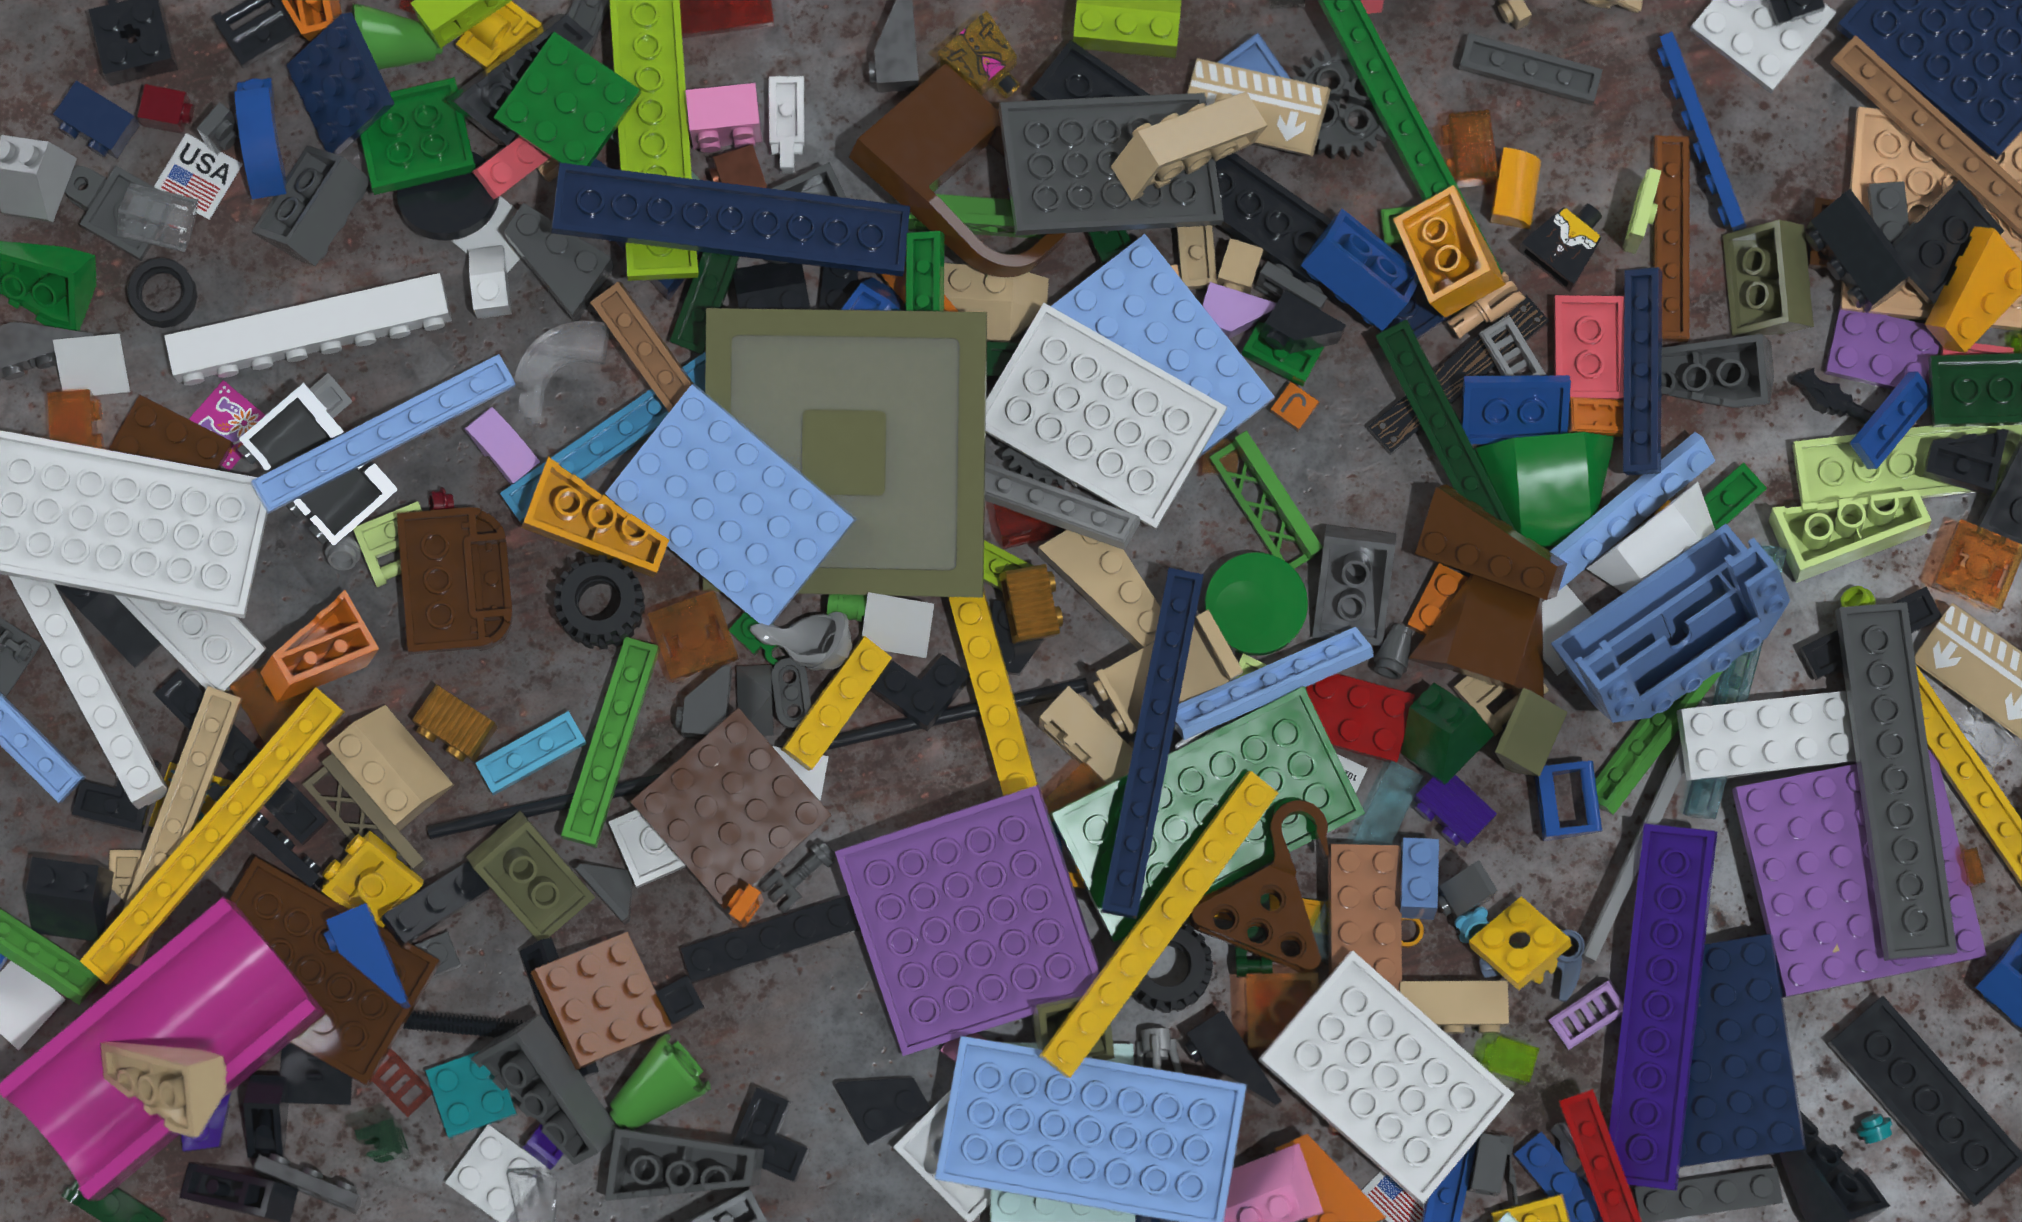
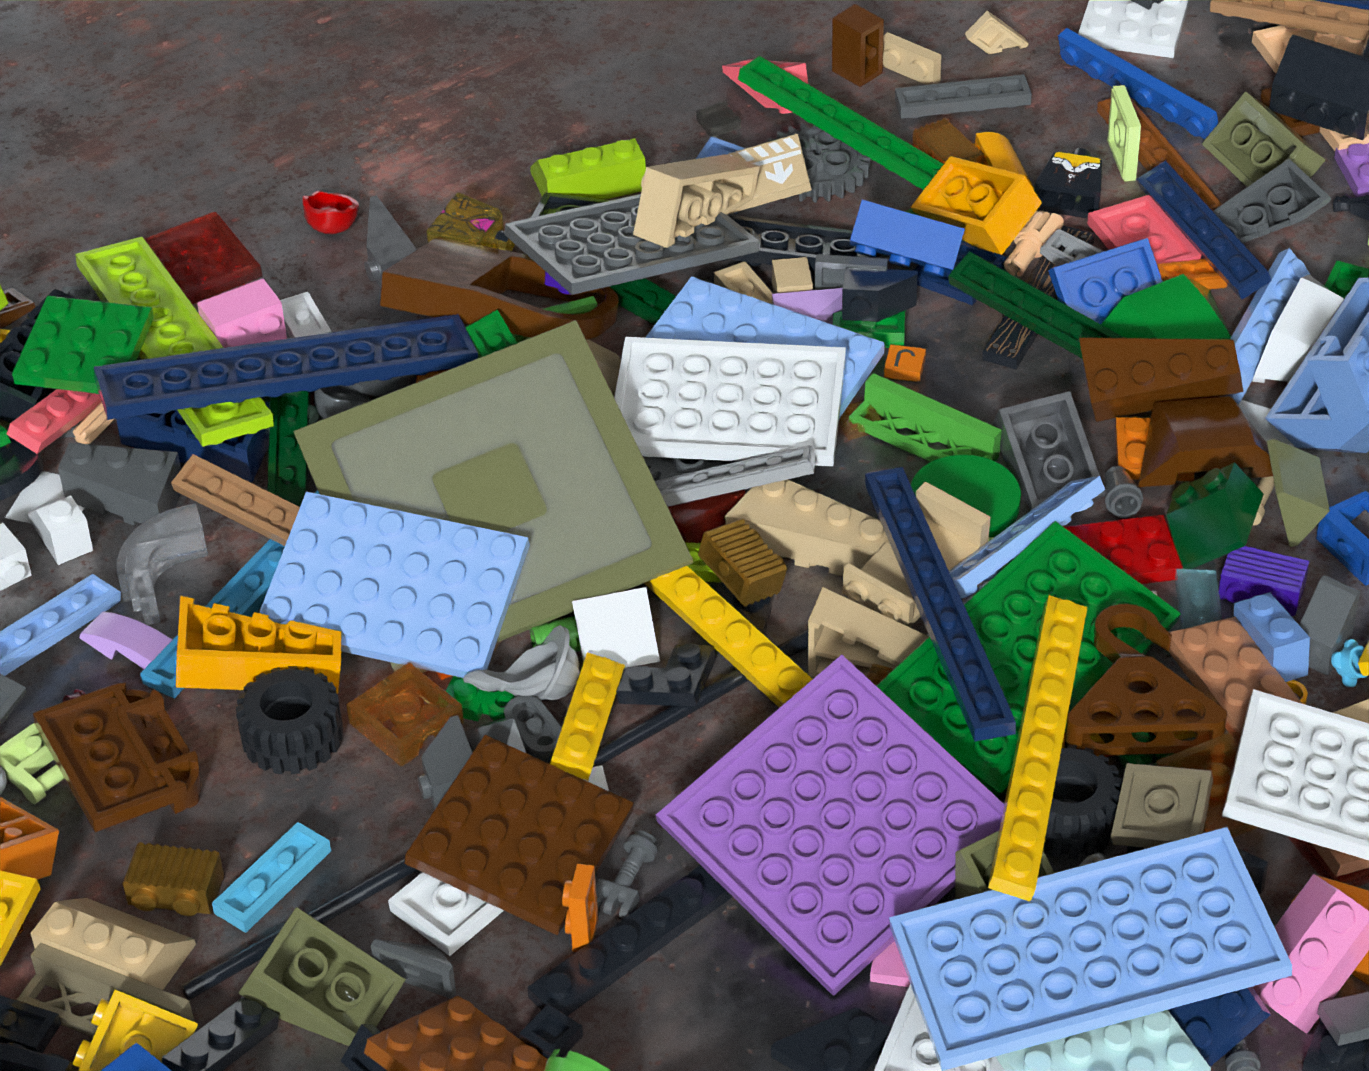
camera: 20 degrees left, 35 degrees down
bright green plate [561,637,660,848] -> none
none -> dark tan plate [1111,763,1213,848]

